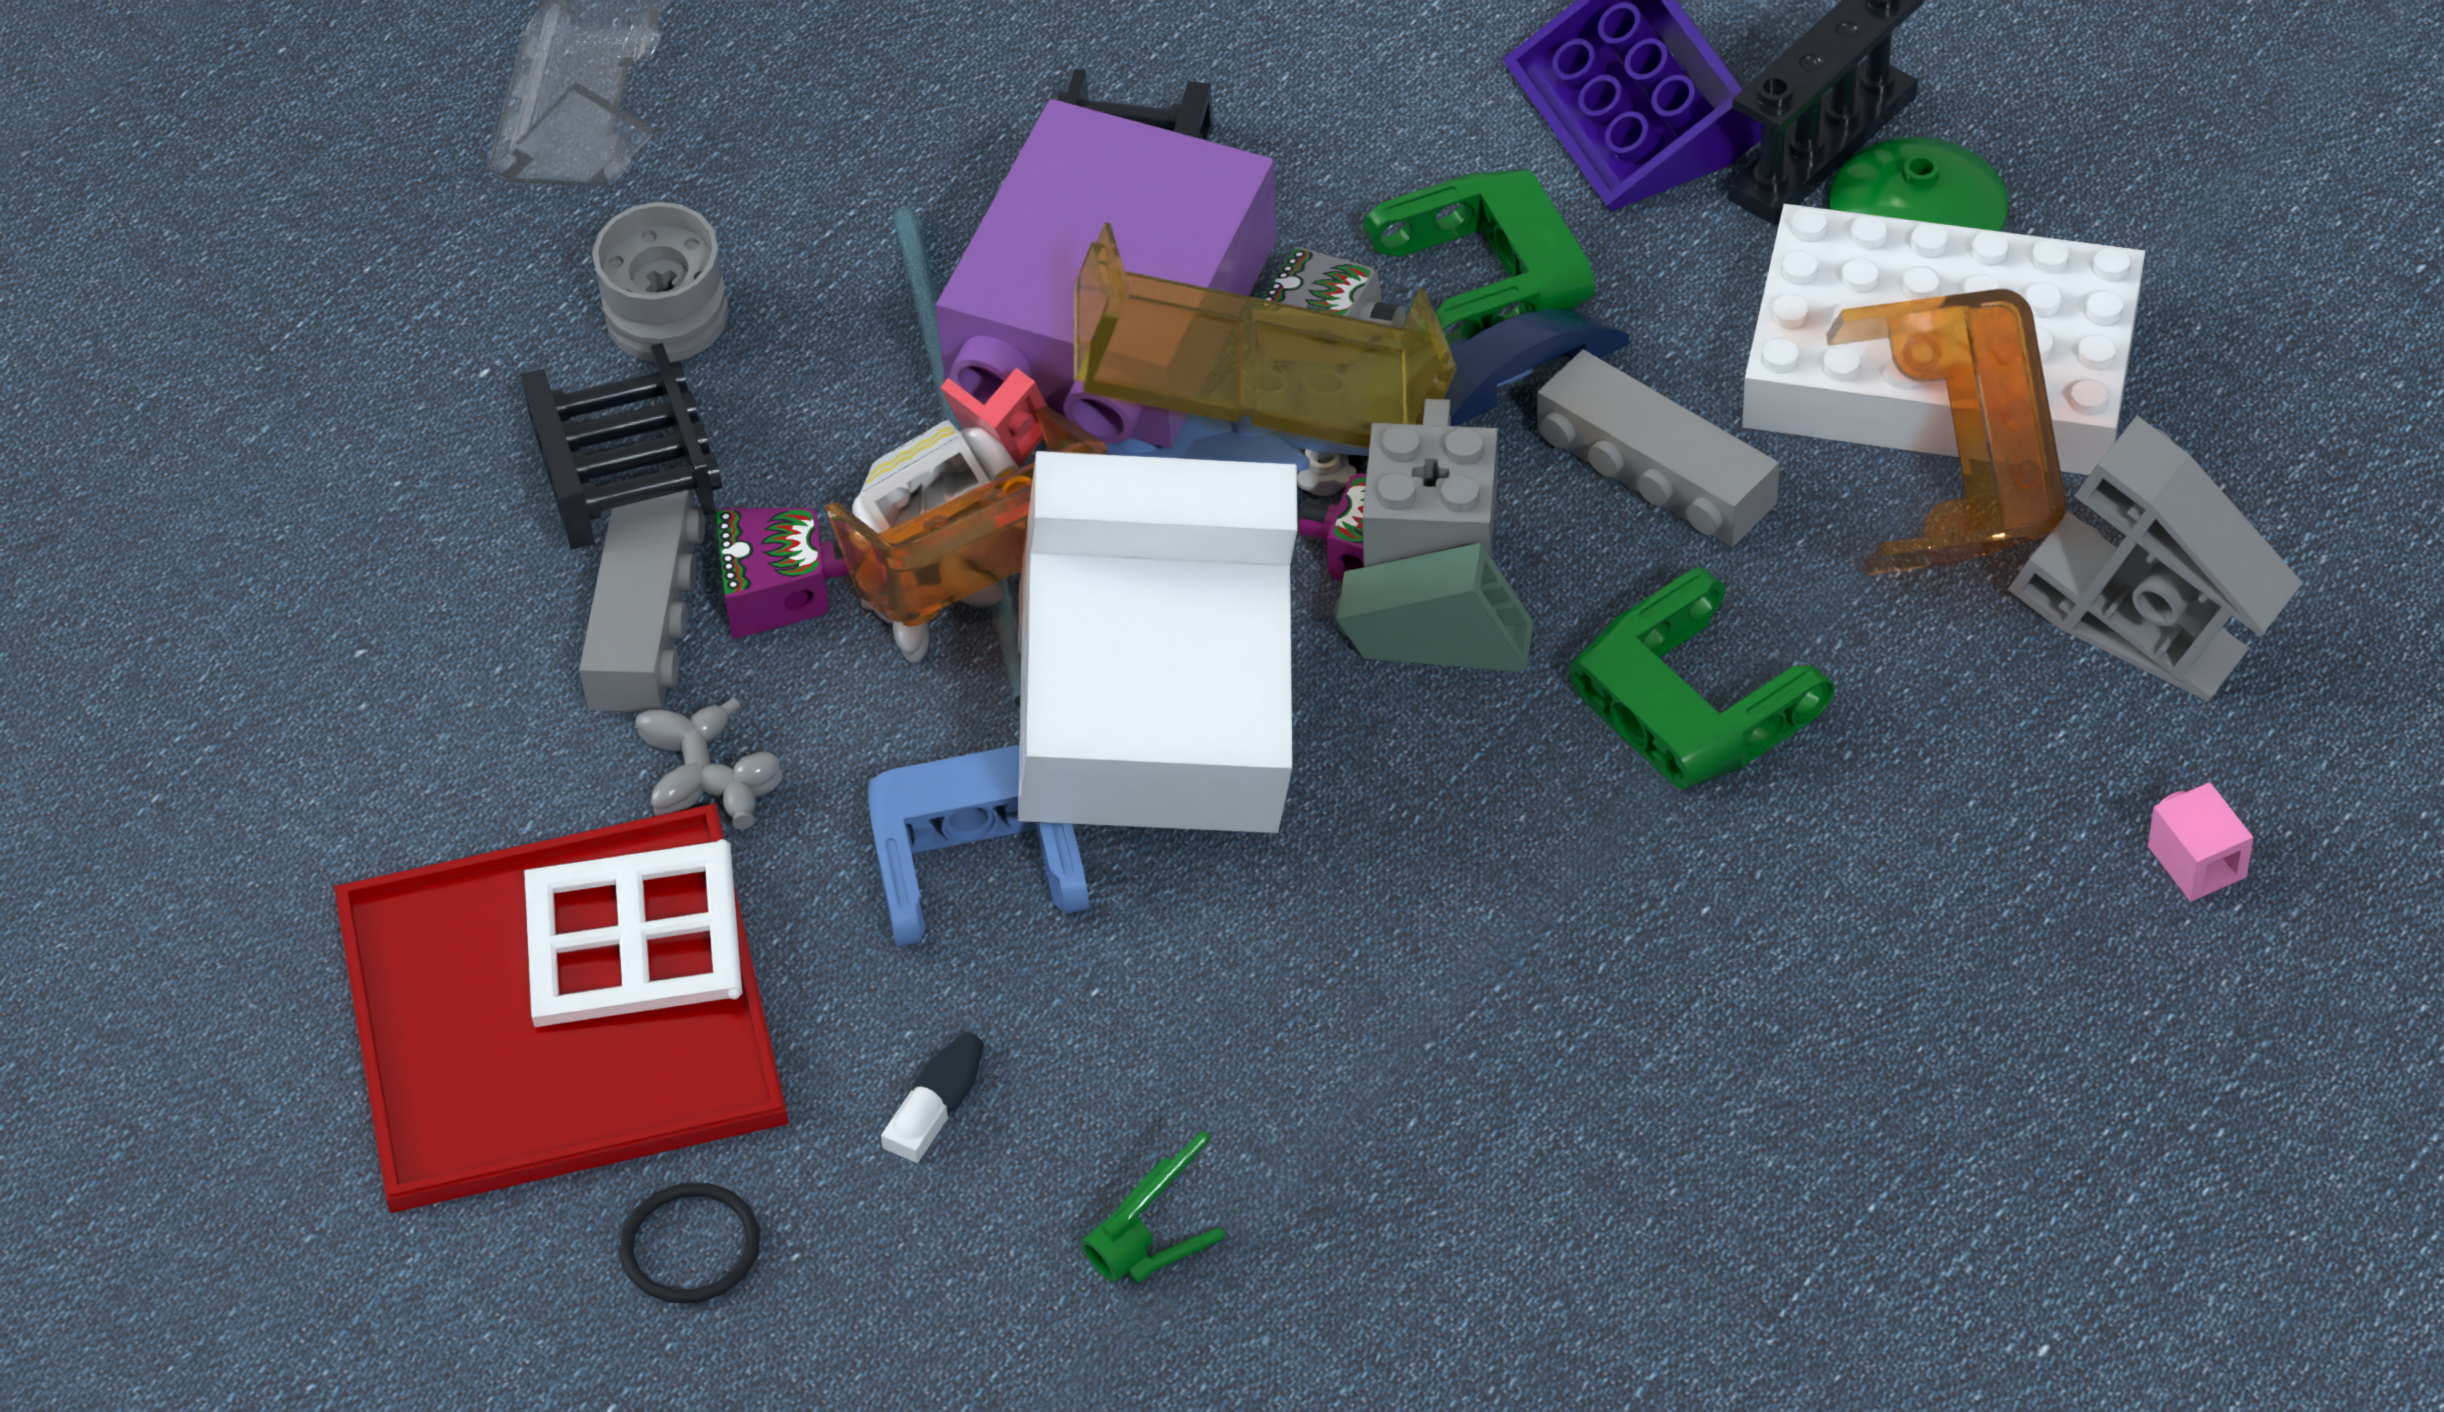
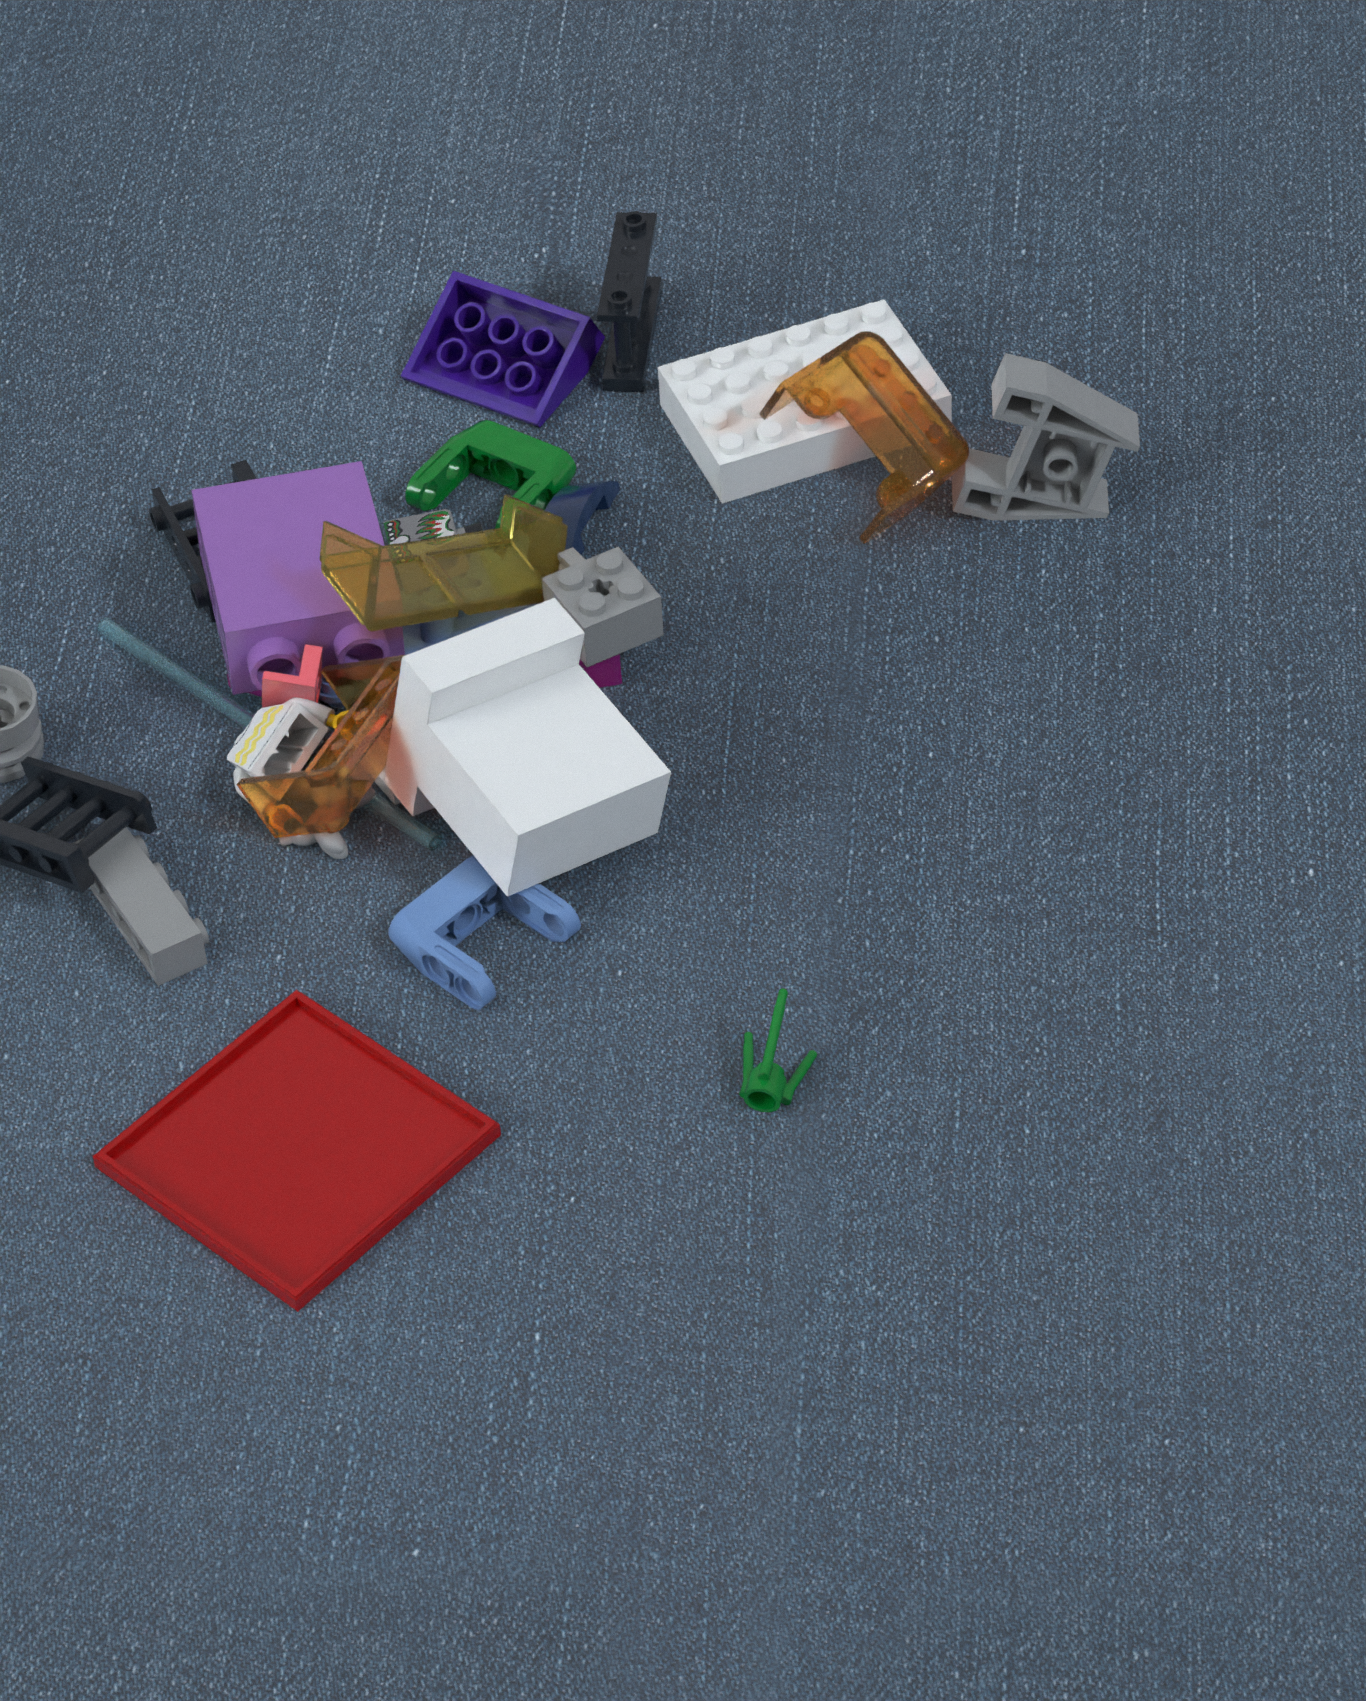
camera: 35 degrees left, 5 degrees down
white window [524,839,742,1027] -> none
black piece [619,1183,760,1303] -> none
light grey piece [635,697,783,829] -> none
magenta torso [716,508,862,638] -> none
piece [881,1032,984,1163] -> none
sand green slope [1334,542,1534,672] -> none
light grey brick [1537,349,1780,548] -> none
green connector [1568,567,1835,789] -> none
green dish [1829,136,2008,232] -> none
bright pink brick [2148,782,2254,902] -> none

